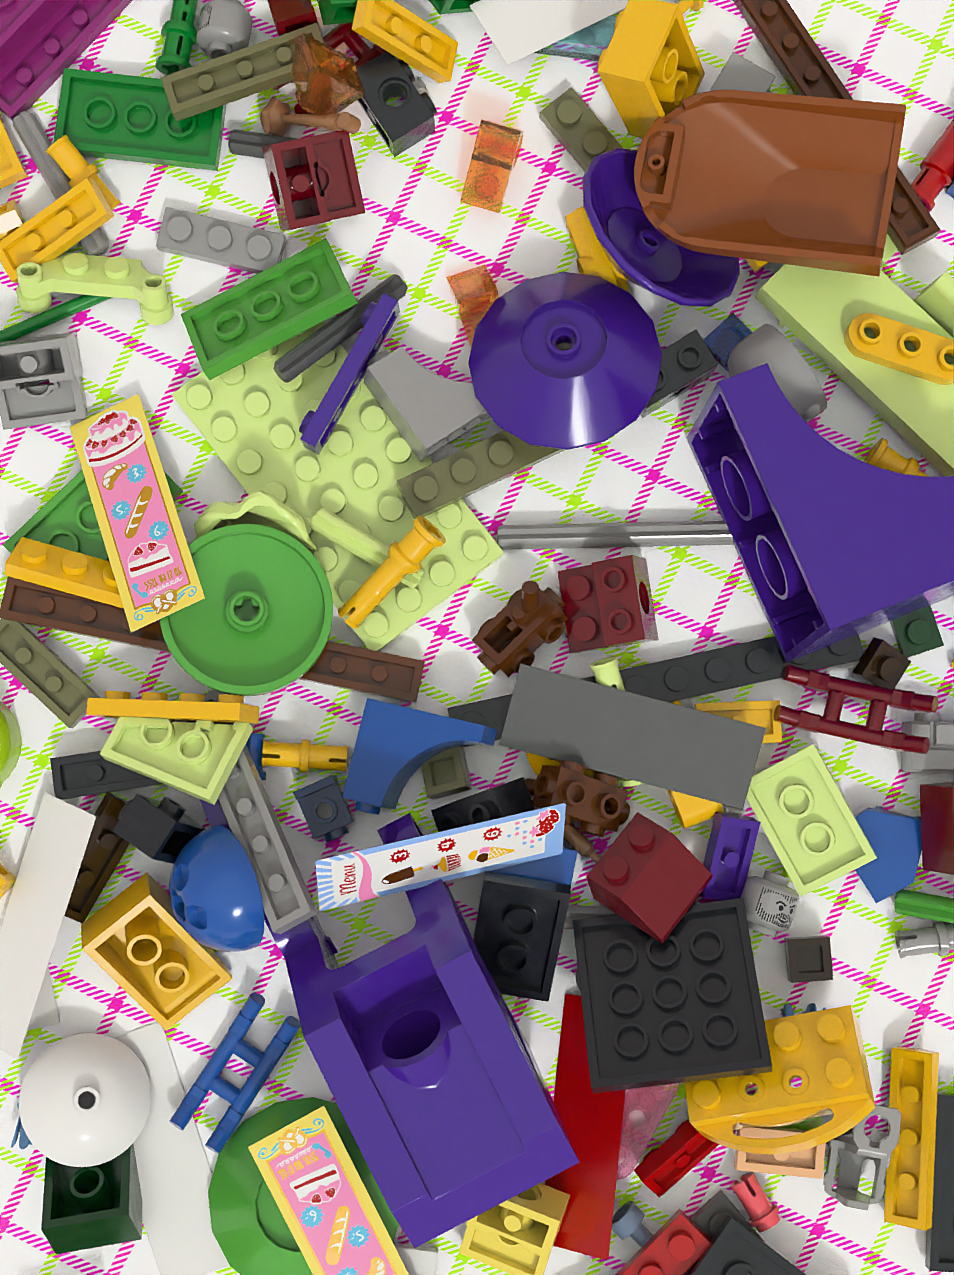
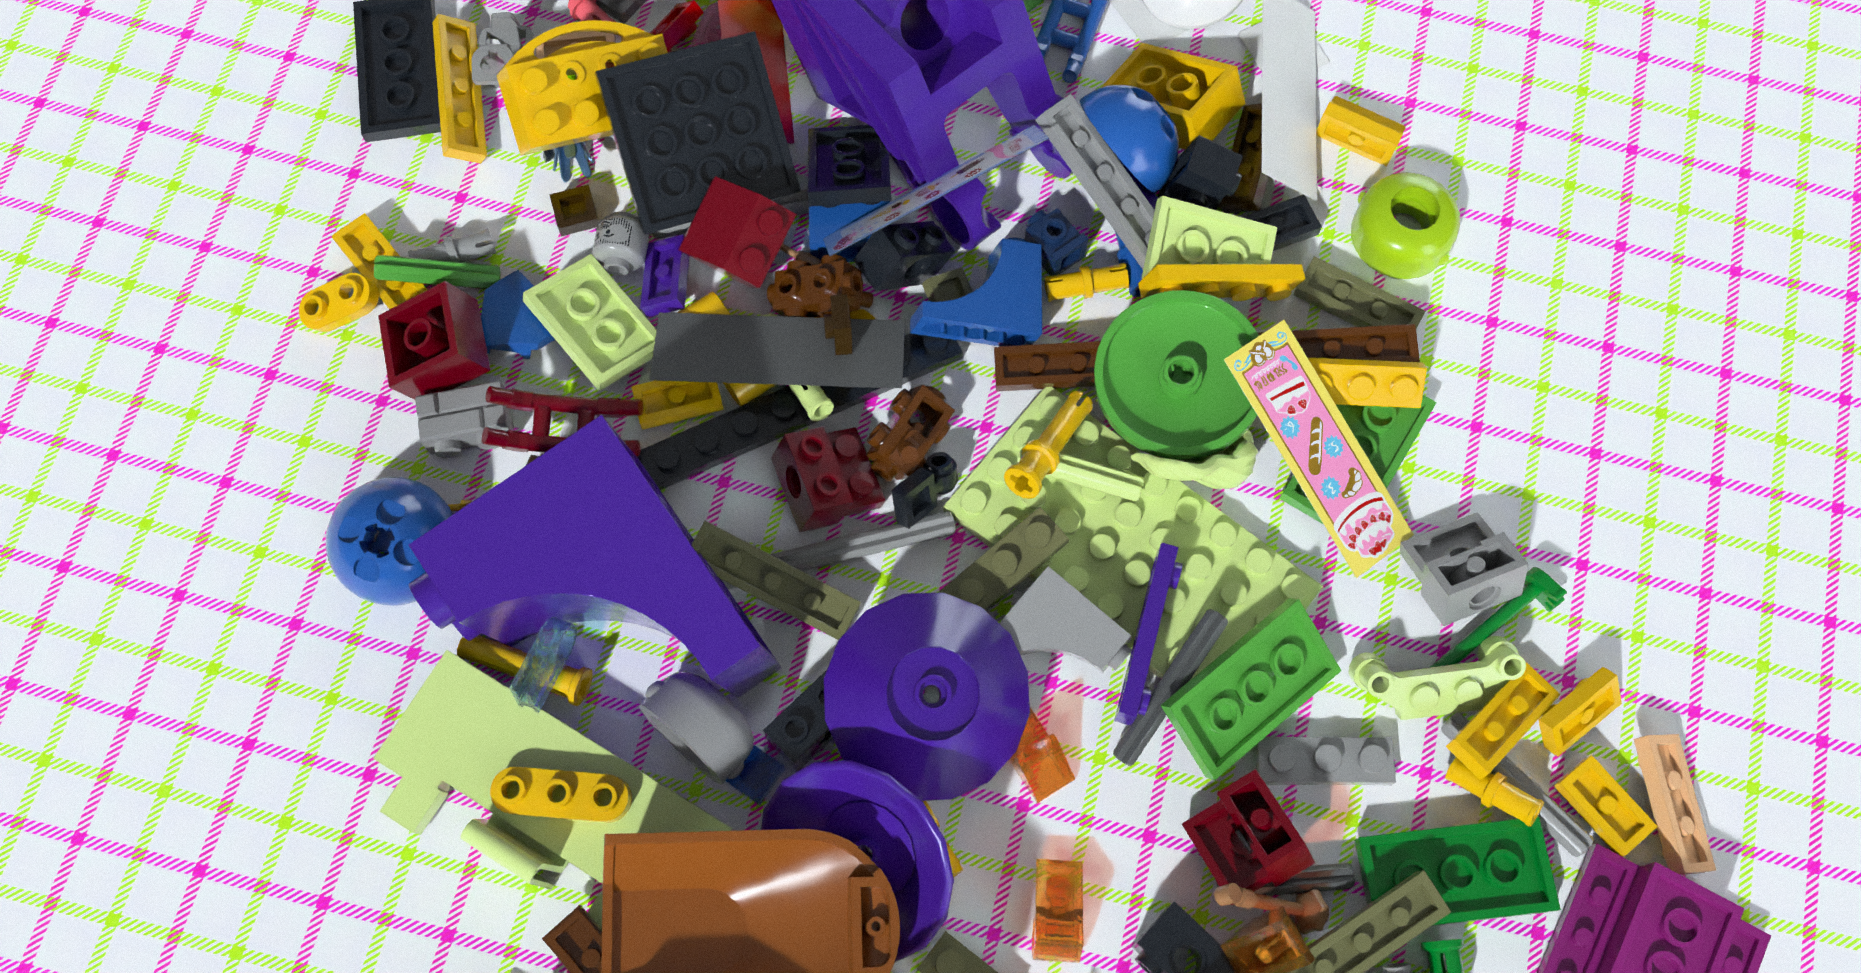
camera: 165 degrees right, 15 degrees down
none -> clear light blue piece [509,617,577,713]
none -> olive plate [692,520,861,640]
none -> dark brown plate [823,294,852,355]
none -> black plate [891,452,959,529]

